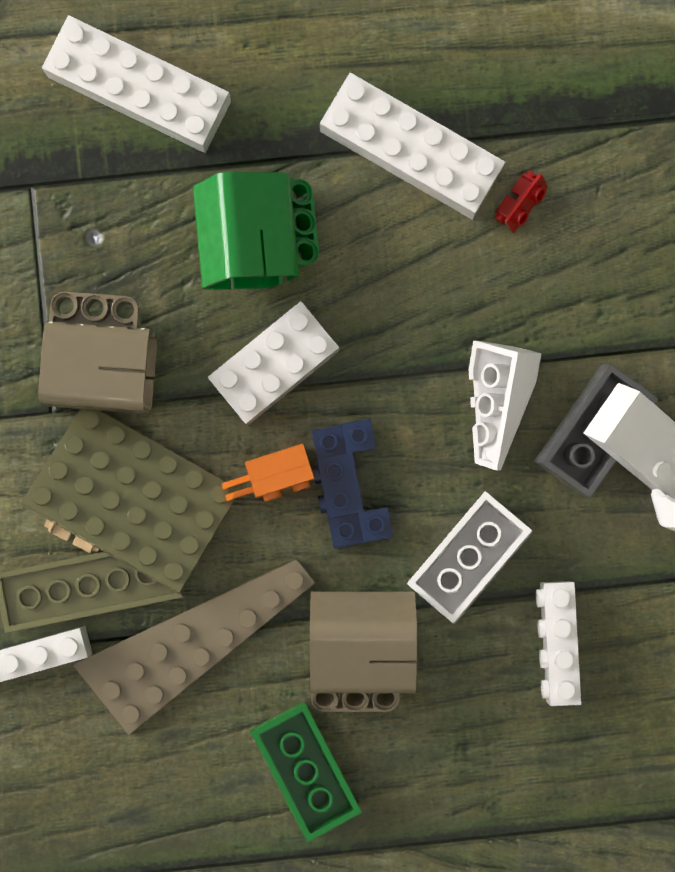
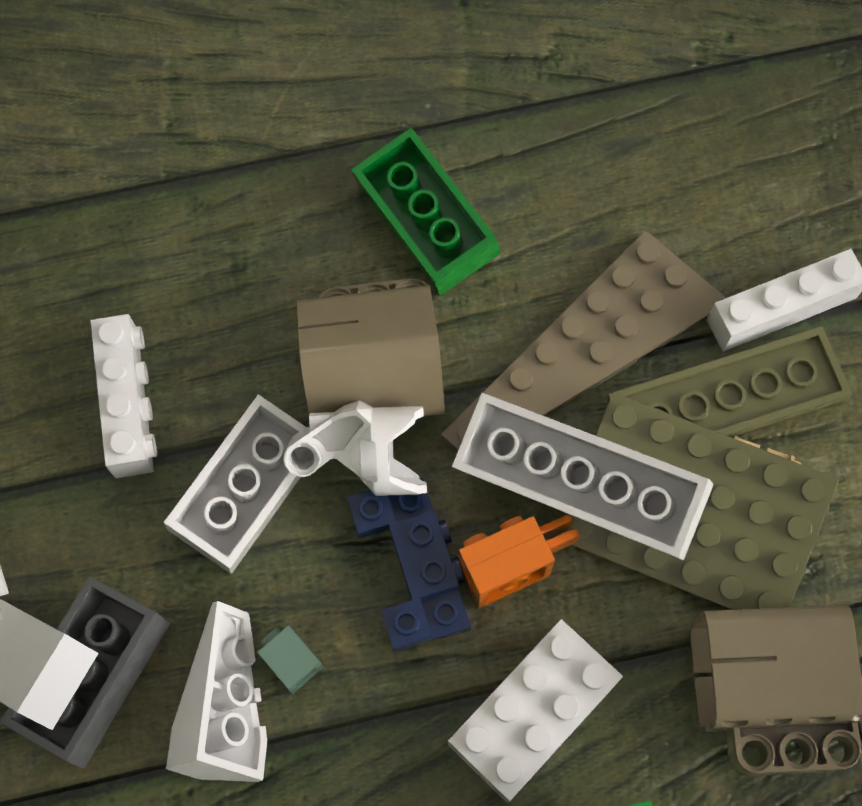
camera: 170 degrees right, 15 degrees down
none -> sand green brick [257,625,324,694]
none -> white piece [284,400,427,496]
none -> white brick [452,393,714,560]

